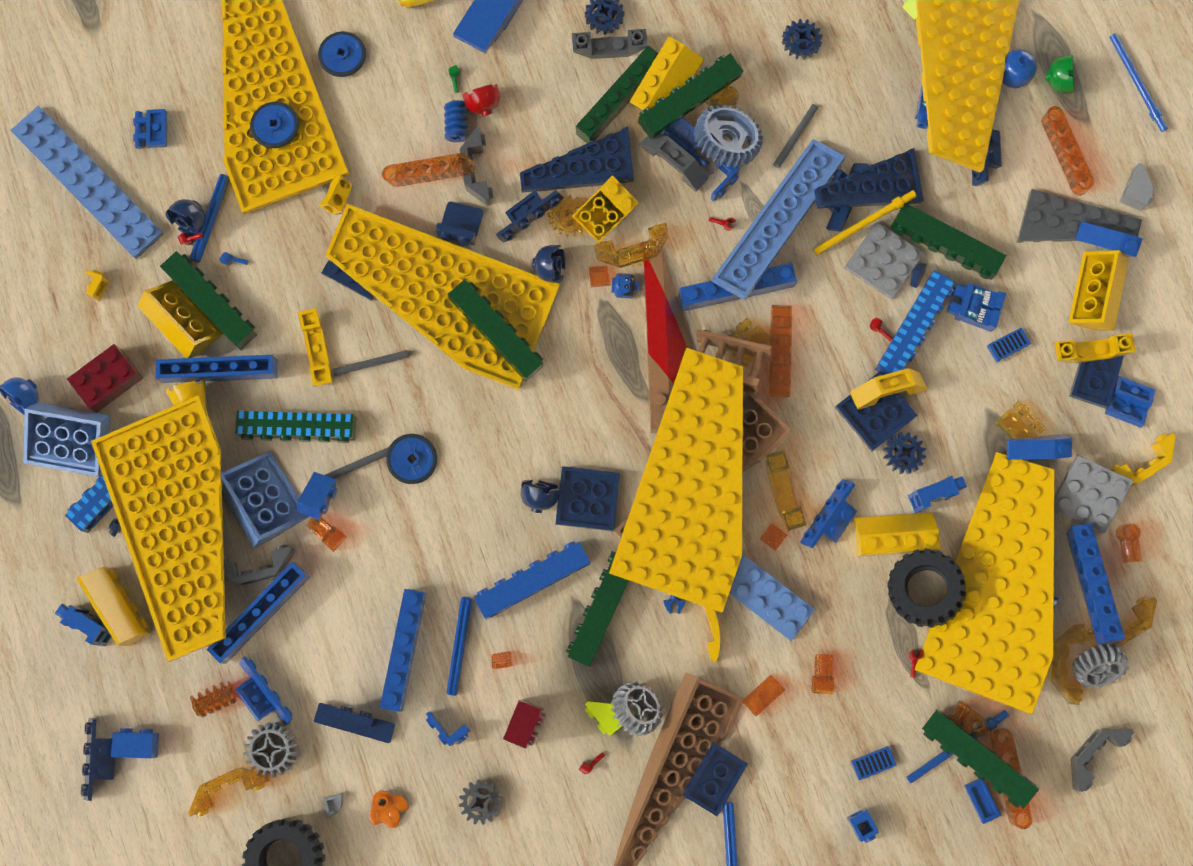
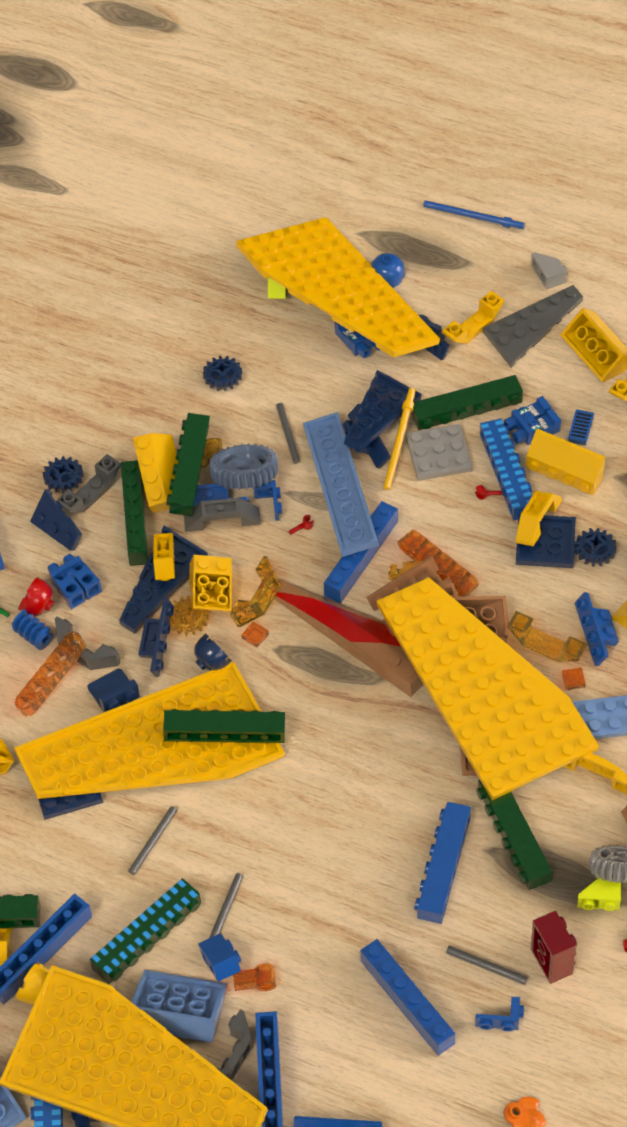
camera: 45 degrees left, 25 degrees down
yellow slope [297,308,333,387] -> none
dark blue bracket [314,703,396,743] -> none
blue wheel [386,434,437,484] -> none
blue axle [446,597,472,696] -> none
dark grey gear [459,779,503,825] -> none
clear orange slope [491,651,513,669] -> none
dark blue cylinder [520,480,560,513] -> none
dark blue plate [555,466,620,532] -> none
blue head [612,273,639,299] -> none
blue bar [663,595,685,614] -> none
dark blue tile [910,263,927,288] -> none
clear orange beam [1041,106,1094,196] -> none
green cylinder [1046,55,1074,93] -> none
blue slope [1075,221,1143,257] -> none
none -> dark blue wing [30,489,82,551]
none -> blue hips [48,554,102,610]
none -> yellow slope [153,533,175,581]
none -> yellow slope [442,290,504,344]
none -> dark grey bar [446,946,528,985]
none -> yellow slope [526,428,605,495]

